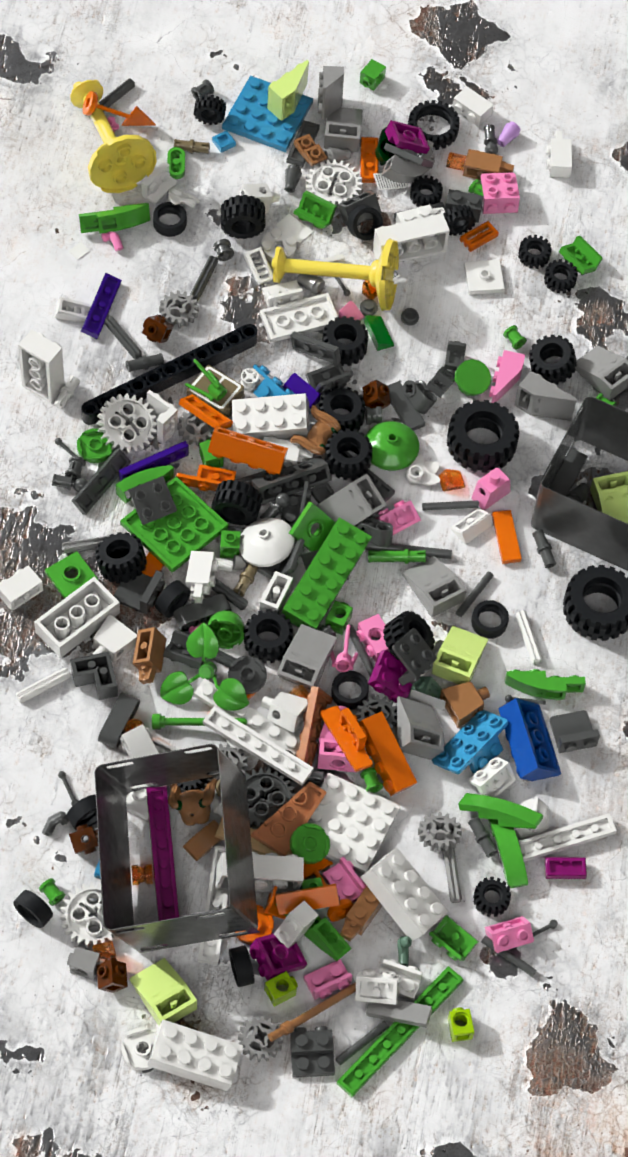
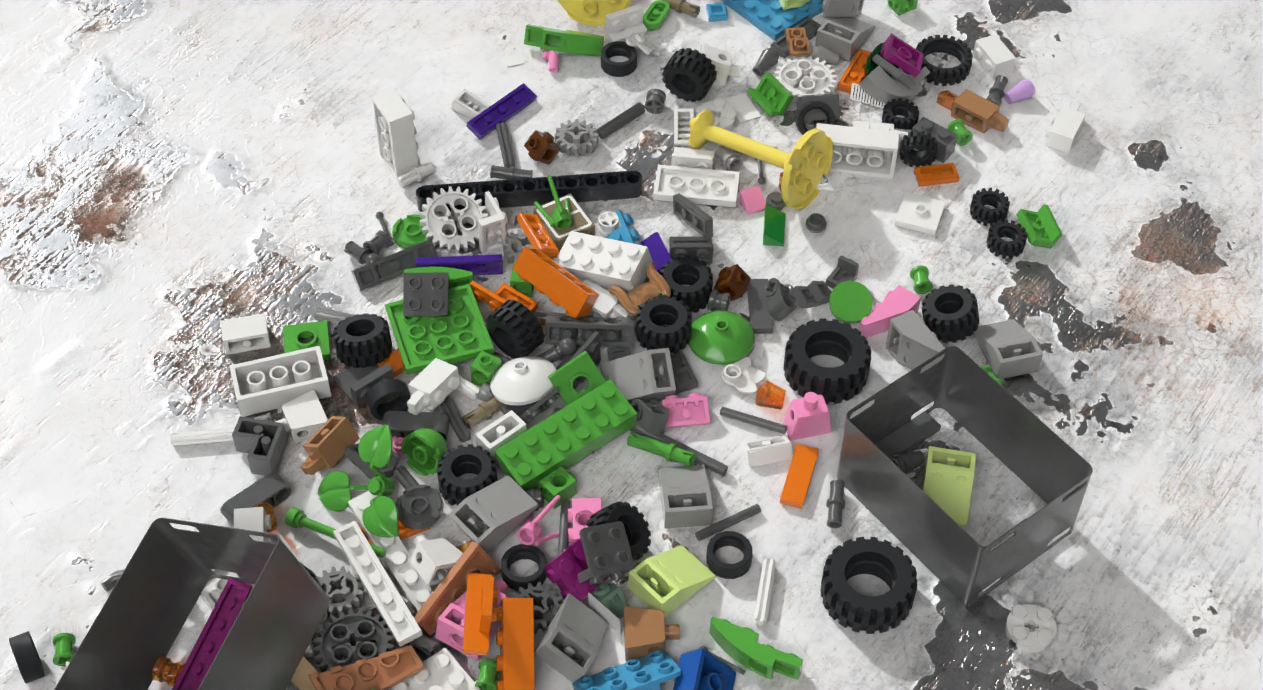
camera: 30 degrees right, 10 degrees down
black tyre [322,316,369,366] -> none
bright pink bracket [481,173,520,214] -> none

